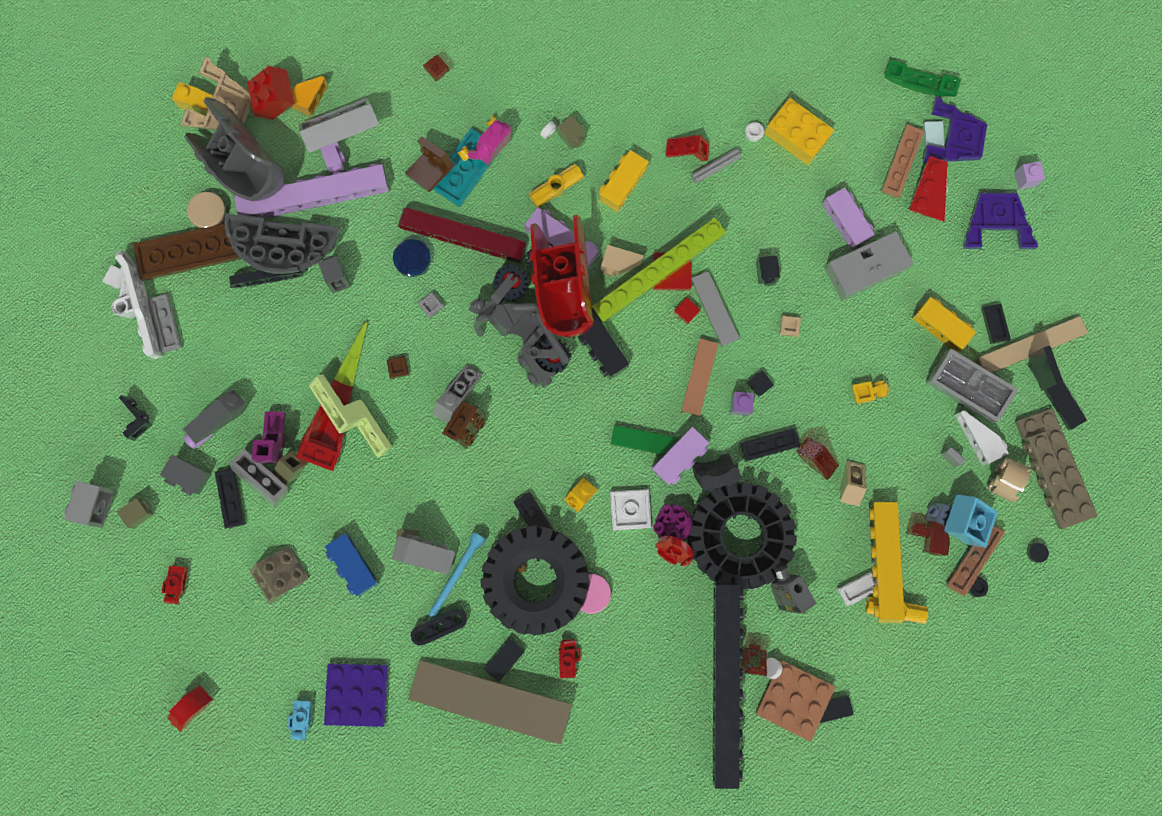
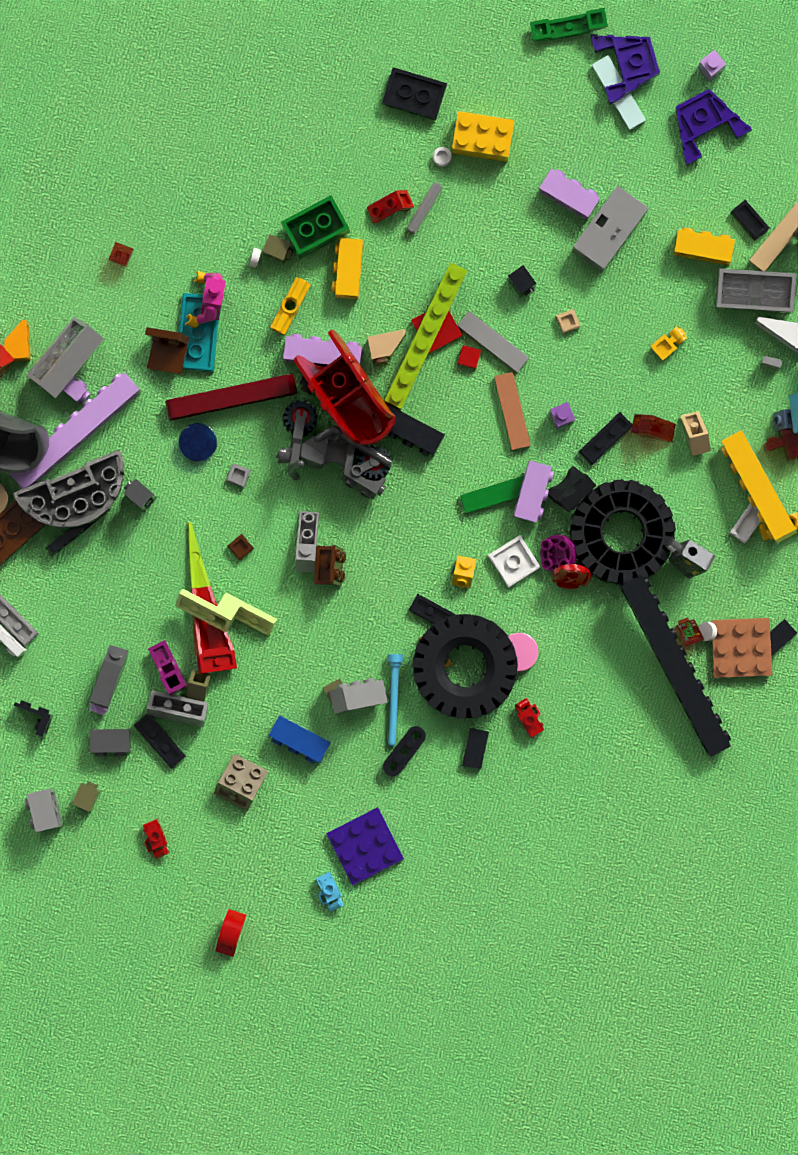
camera: 20 degrees left, 5 degrees up
dark tan slope [408,660,572,745] -> none
black tile [747,370,774,398] -> none
nougat plate [881,124,924,198] -> none
red wing [908,156,948,222] -> none
none -> green brick [281,195,350,259]
none -> black plate [382,67,447,121]

